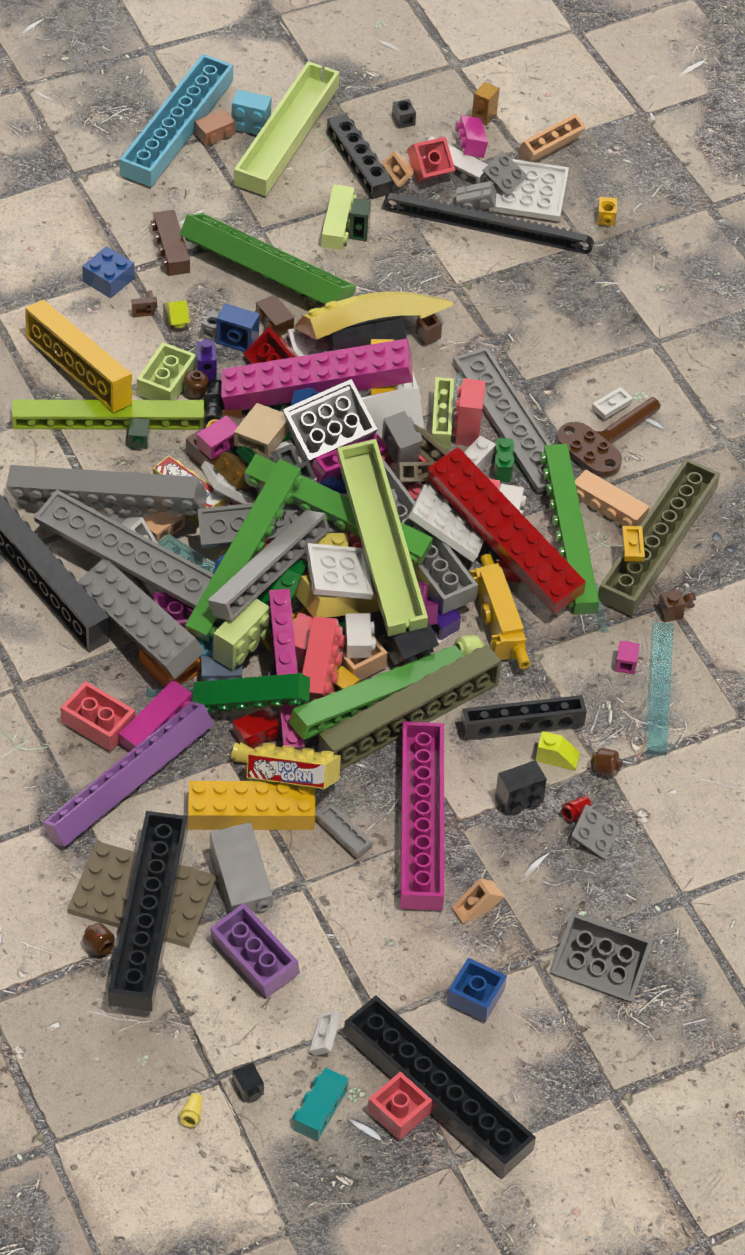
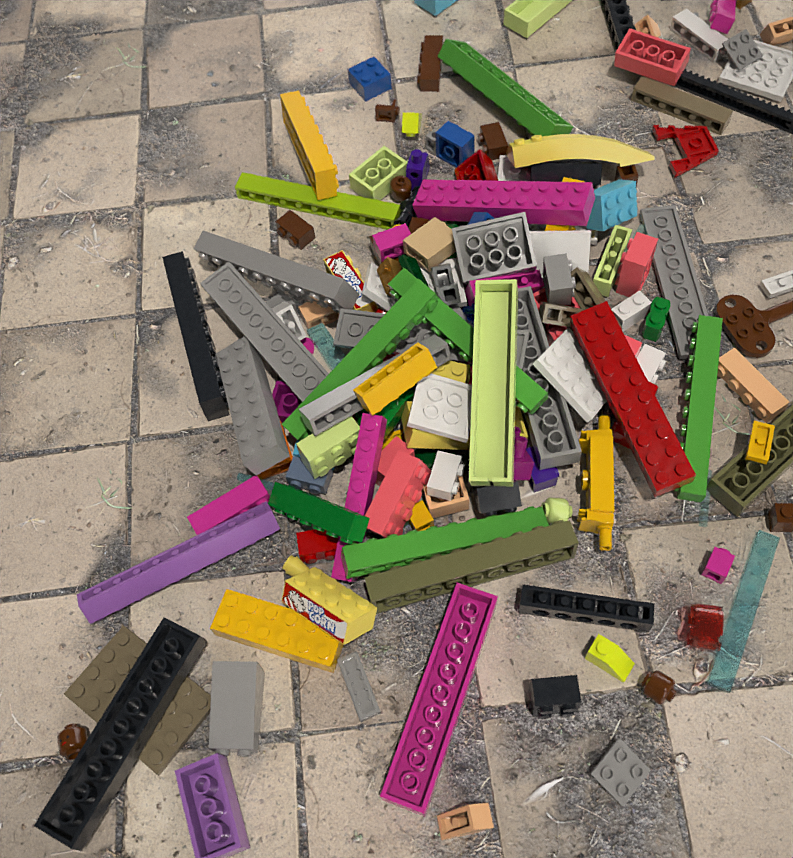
camera: 30 degrees right, 10 degrees up
coral brick [60,681,135,752] -> none
dark green brick [128,418,150,449] -> none
yellowish green brick [321,184,357,250] -> none
dark green brick [349,198,372,241] -> none
coral slope [407,137,456,183] -> none
light grey brick [456,181,497,211] -> none
red cone [561,796,591,822] -> none
none -> reddish brown brick [275,210,316,250]
none -> yellow brick [353,342,437,416]
none -> medium azure brick [586,179,638,231]
none -> coral brick [614,29,691,86]
none -> dark tan brick [631,76,733,135]
none -> red wing [652,125,719,177]
none -> clear red brick [687,603,724,651]

